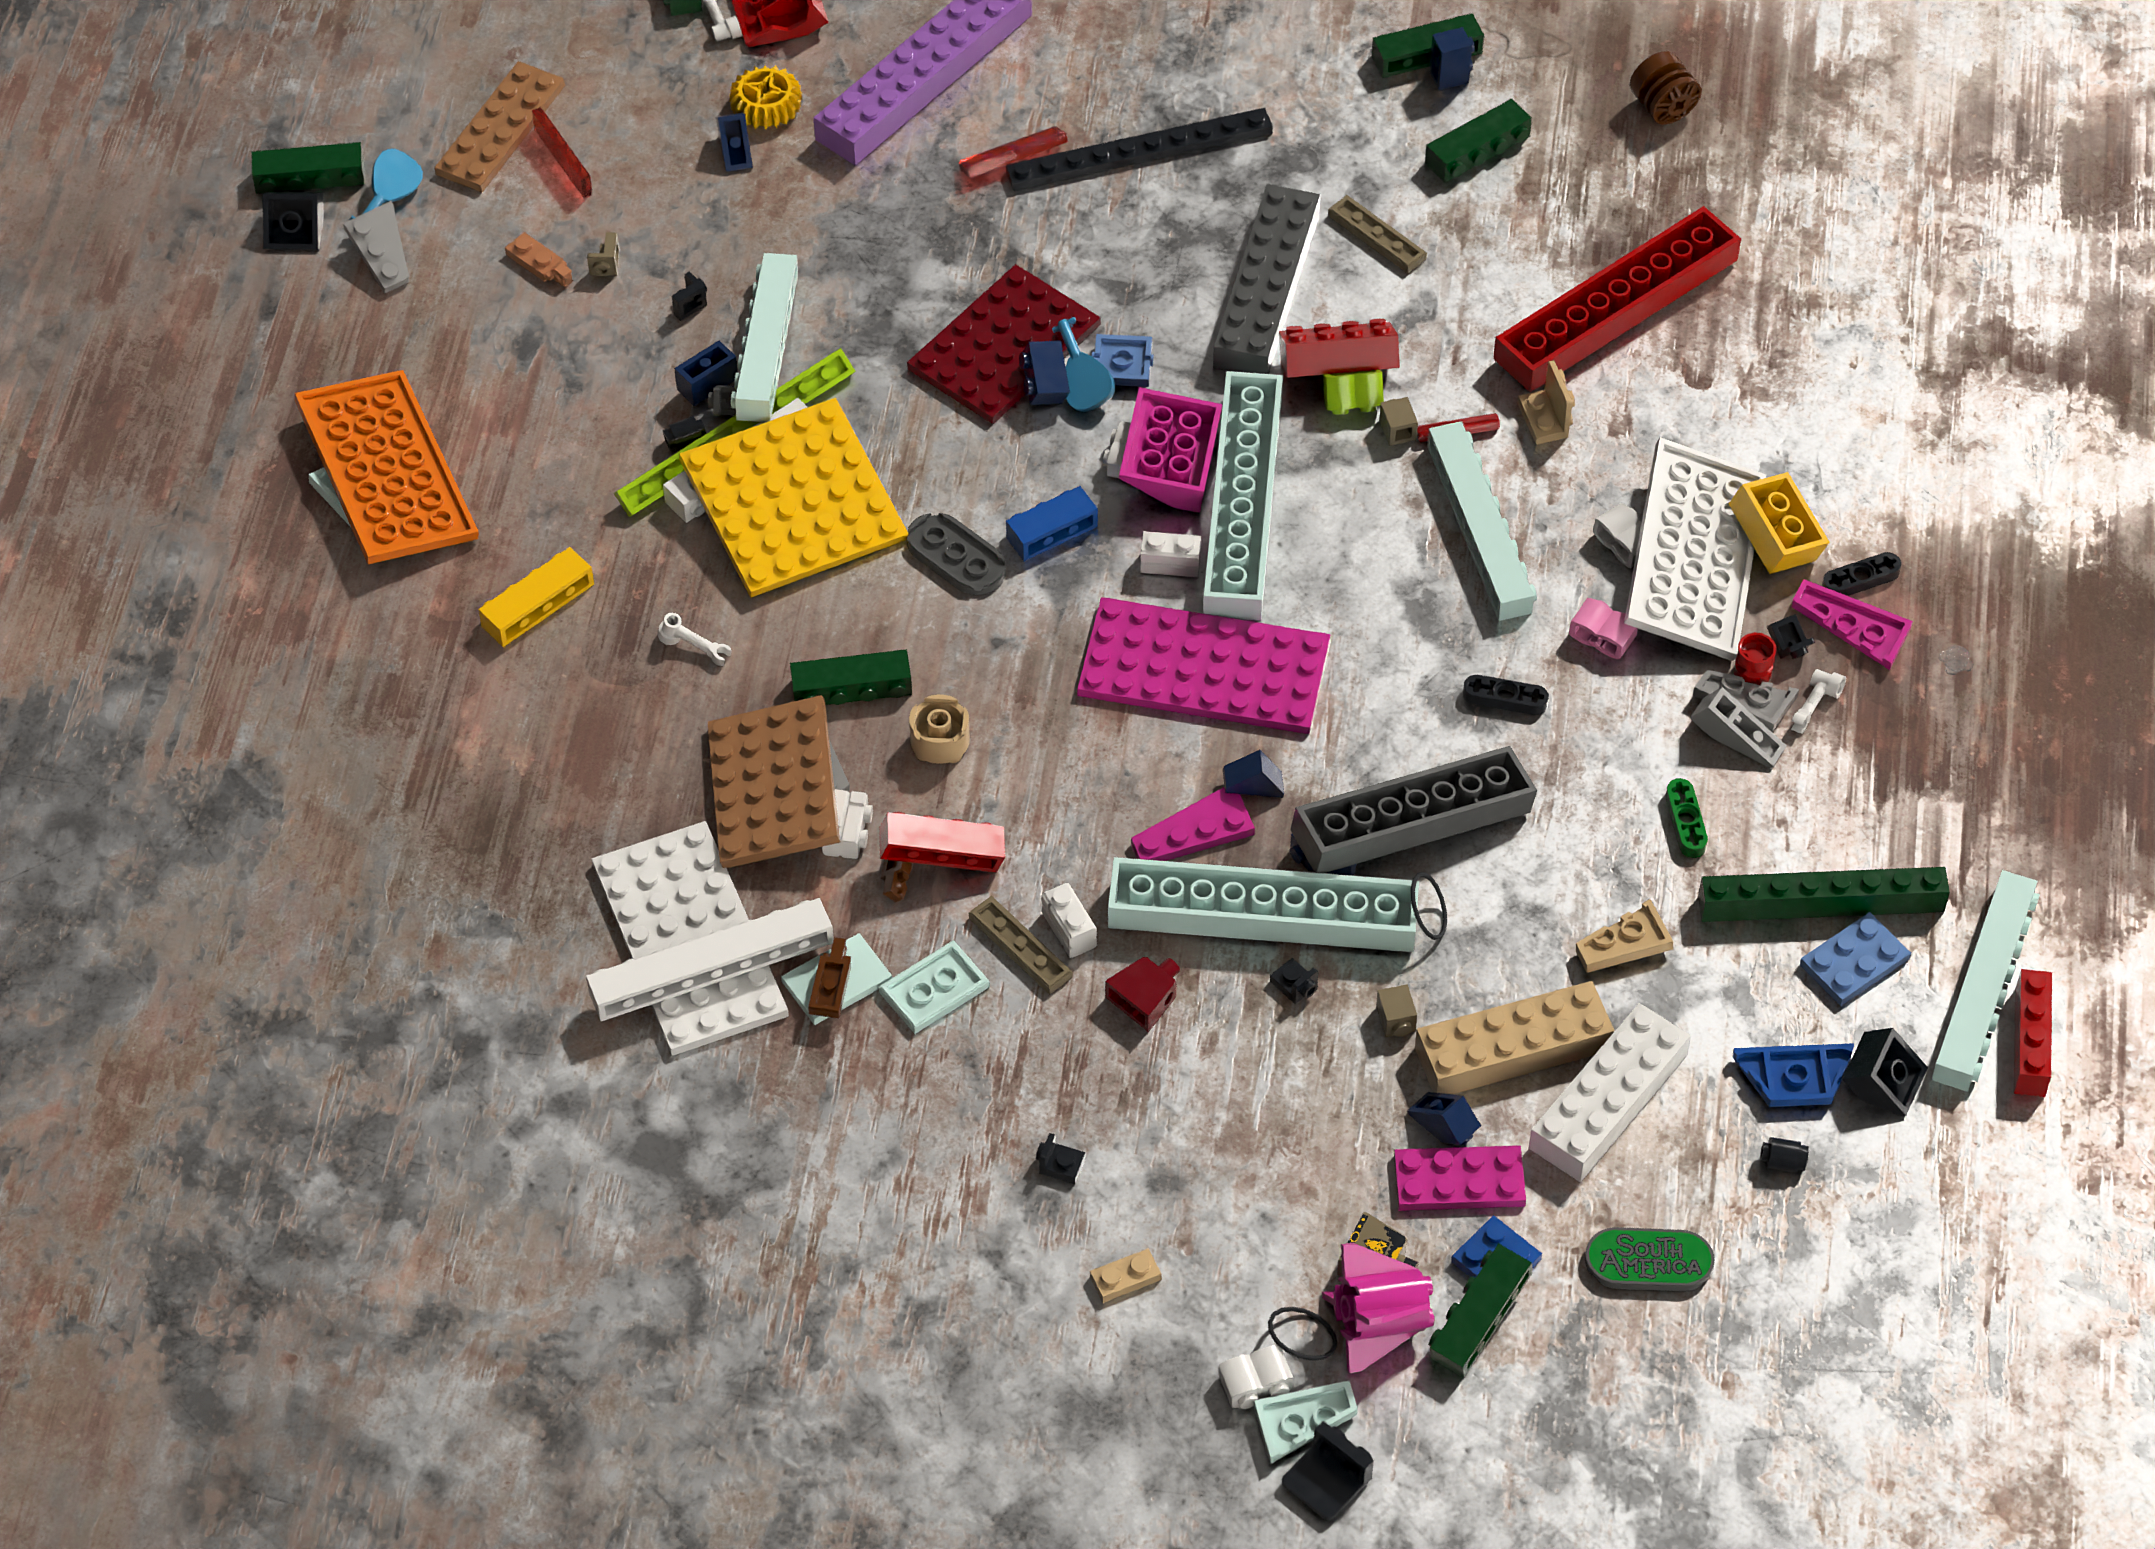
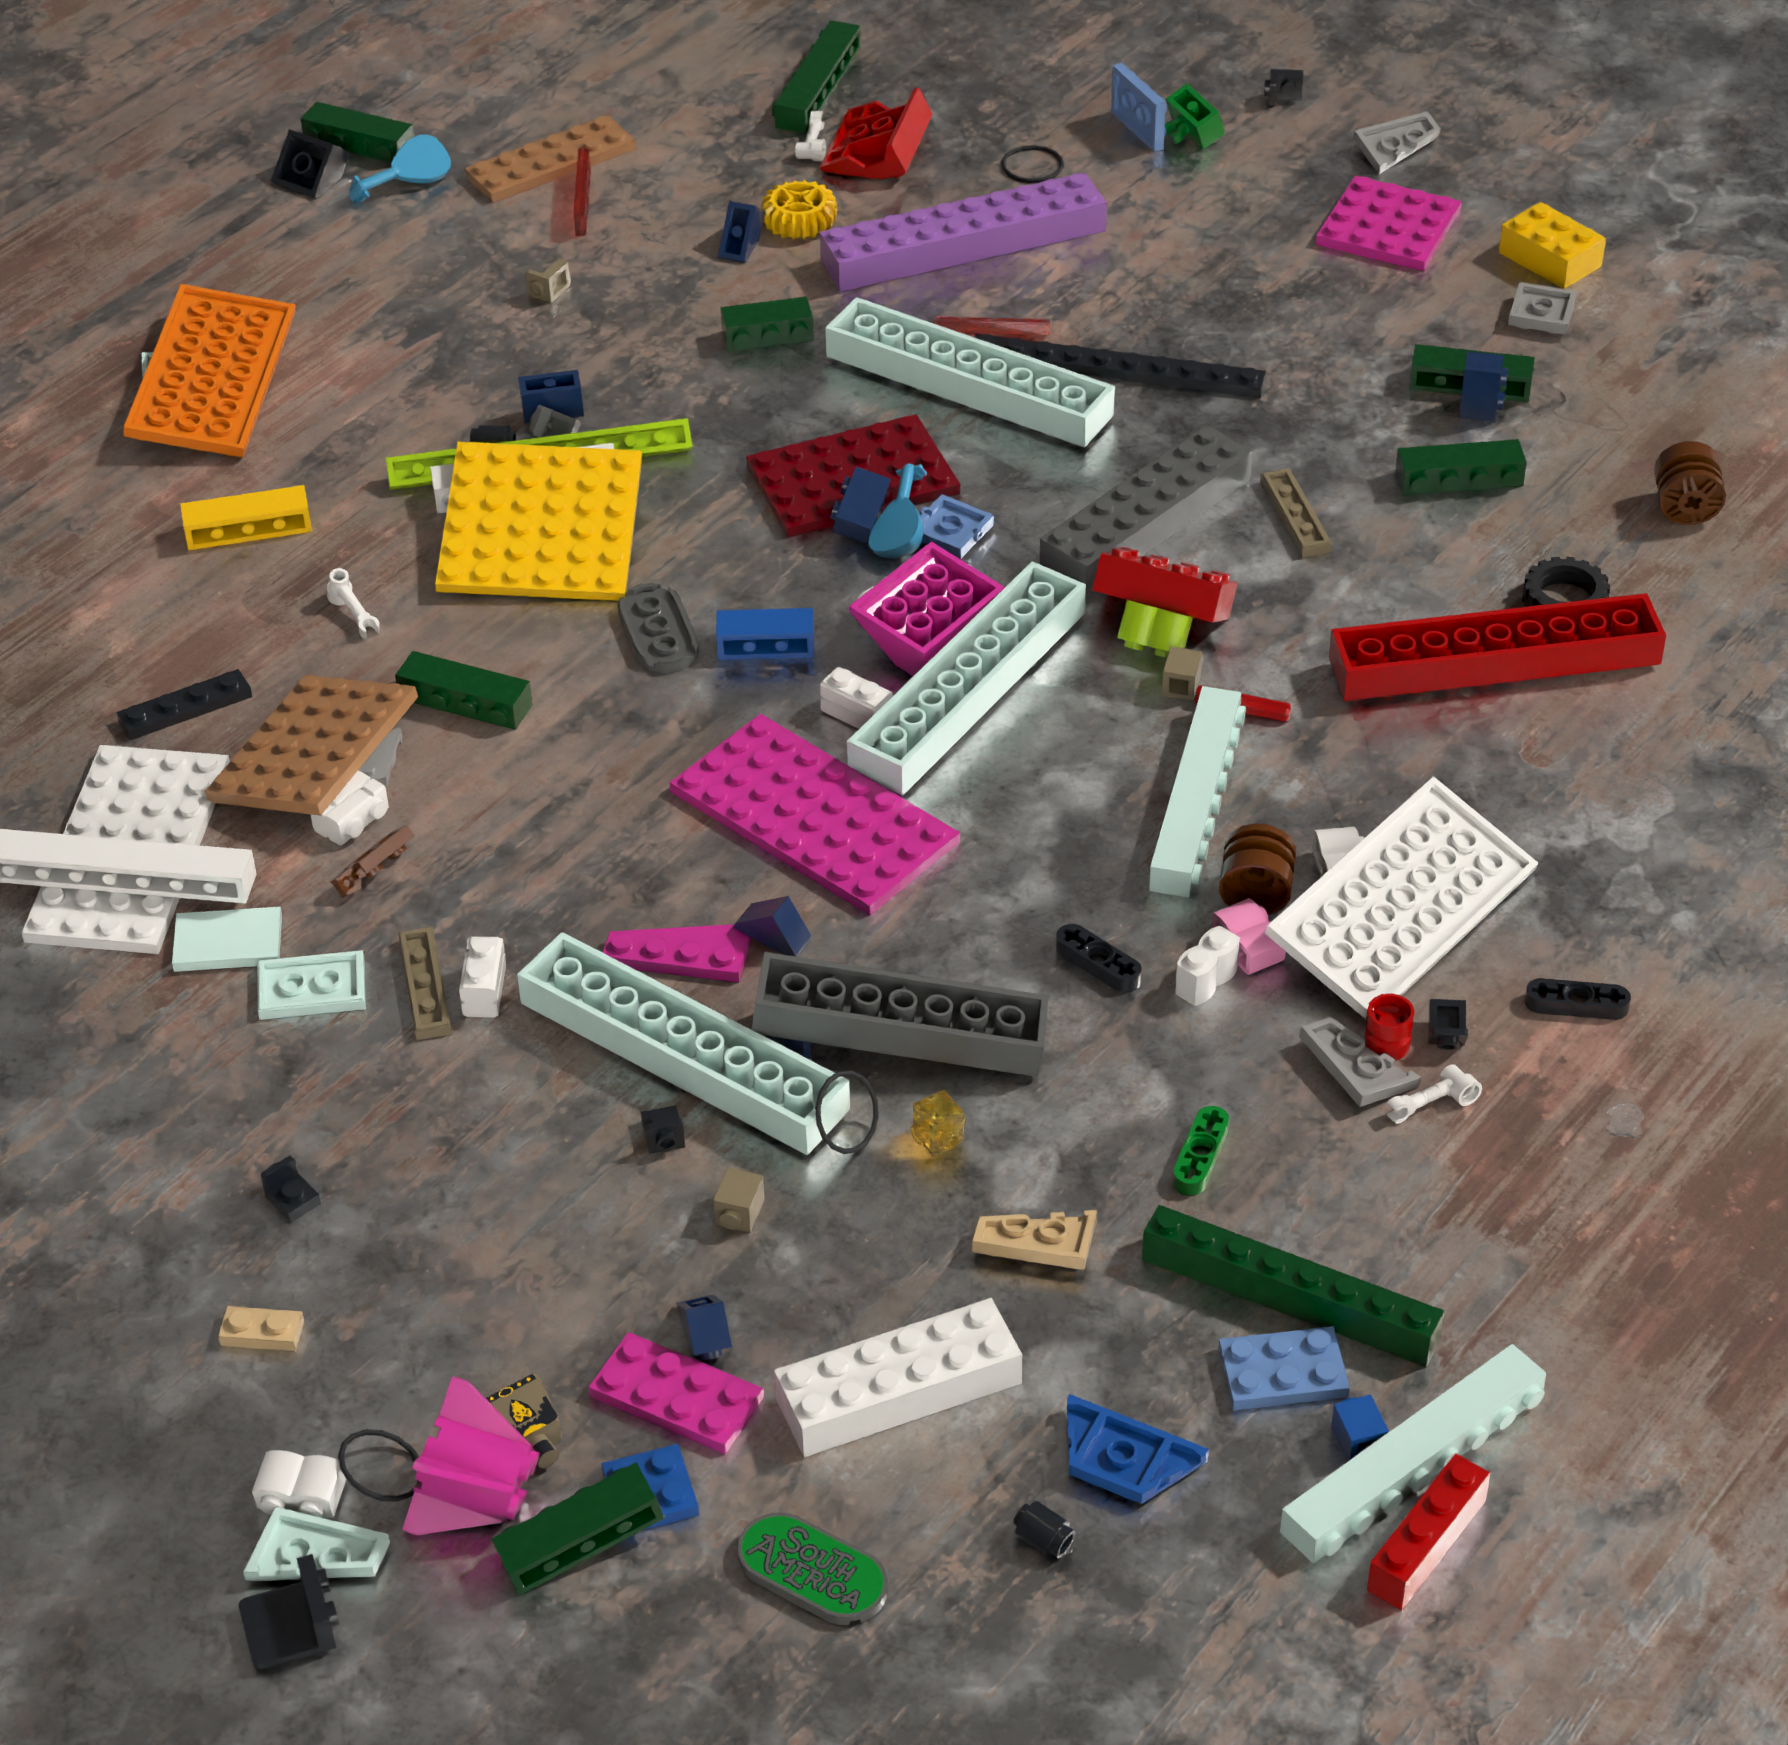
camera: 30 degrees right, 10 degrees down
light grey wing [343,201,409,294] -> none
nougat hinge [505,232,573,287] -> none
black bracket [671,272,707,321] -> none
light aqua brick [731,253,798,422] -> none
reddish brown hinge [808,937,851,1019] -> none
brick [879,812,1005,873] -> none
tan brick [909,694,970,764] -> none
dark red torso [1105,957,1180,1032] -> none
tan brick [1415,981,1615,1094] -> none
tan bracket [1517,360,1575,445] -> none
light grey slope [1690,687,1787,768] -> none
yellow brick [1728,472,1830,574] -> none
dark pink wing [1791,579,1913,670] -> none
black slope [1842,1028,1928,1116] -> none
none -> black plate [116,669,252,741]
none -> dark green brick [720,296,814,352]
none -> light aqua brick [826,297,1115,447]
none -> clear yellow brick [910,1089,966,1157]
none -> white brick [1175,926,1240,1006]
none -> reddish brown wheel [1219,823,1296,915]
none -> blue brick [1331,1394,1389,1462]
none -> black tyre [1522,557,1610,607]

